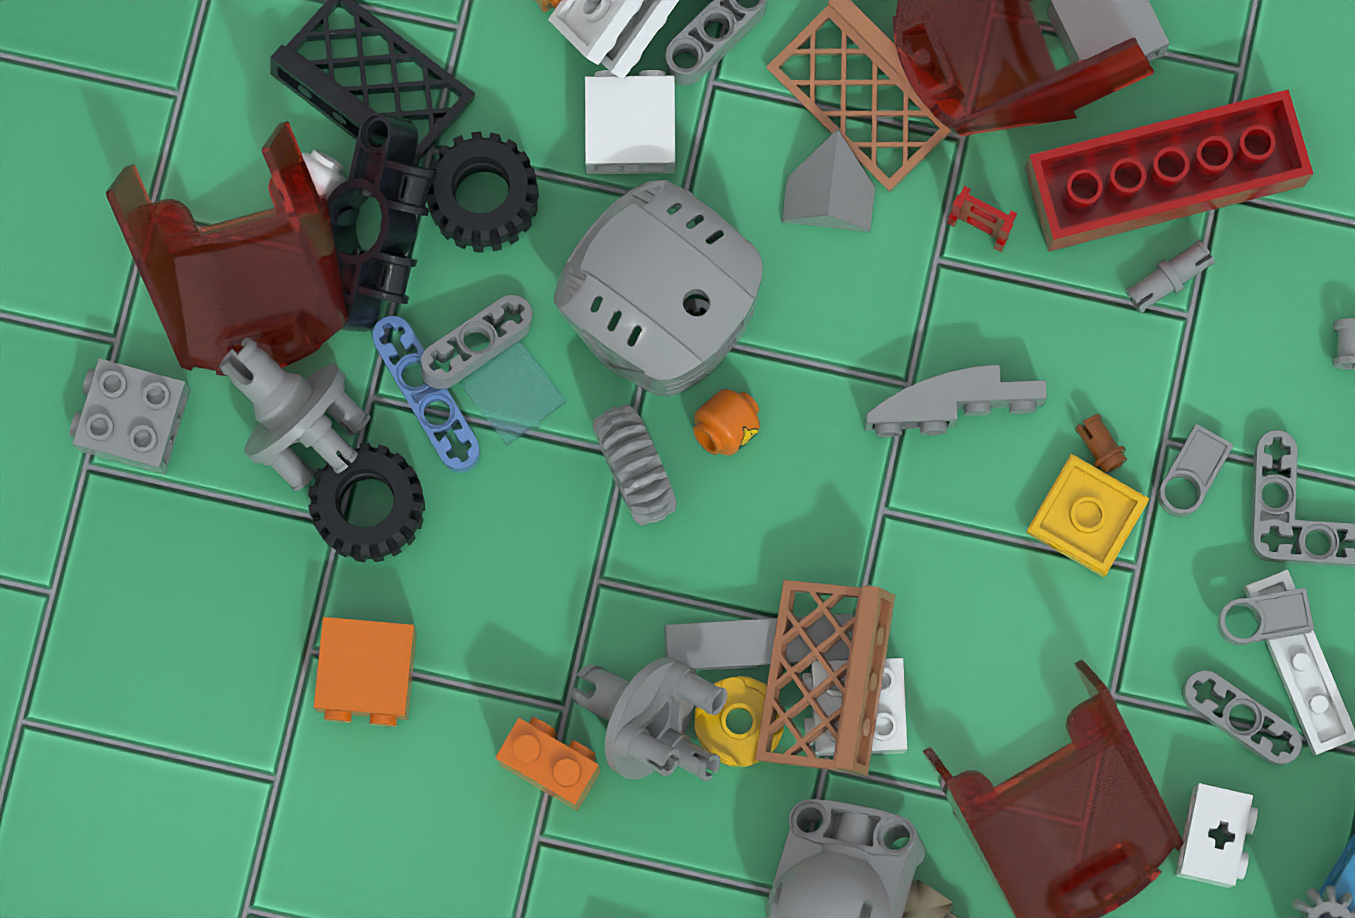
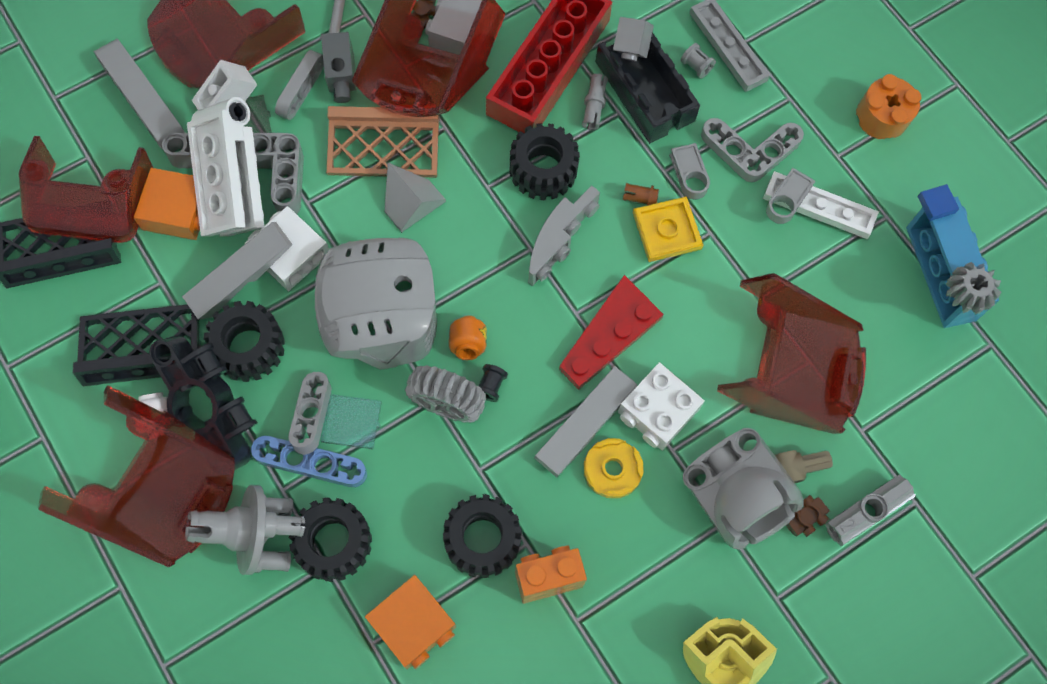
camera: 50 degrees left, 10 degrees down
light grey brick [70,358,191,475] -> none
light grey piece [571,657,727,782] -> none
nougat fence [755,580,895,776] -> none
red piece [947,186,1017,252] -> none
white brick [1175,783,1258,888] -> none
light grey beam [1182,670,1302,766] -> none
none -> light grey slope [182,222,293,320]
none -> black tyre [443,494,522,578]
none -> black bush [479,364,508,402]
none -> black tyre [509,123,580,200]
none -> red wing [559,275,664,390]
none -> black piece [595,32,700,144]
none -> light grey brick [613,17,654,61]

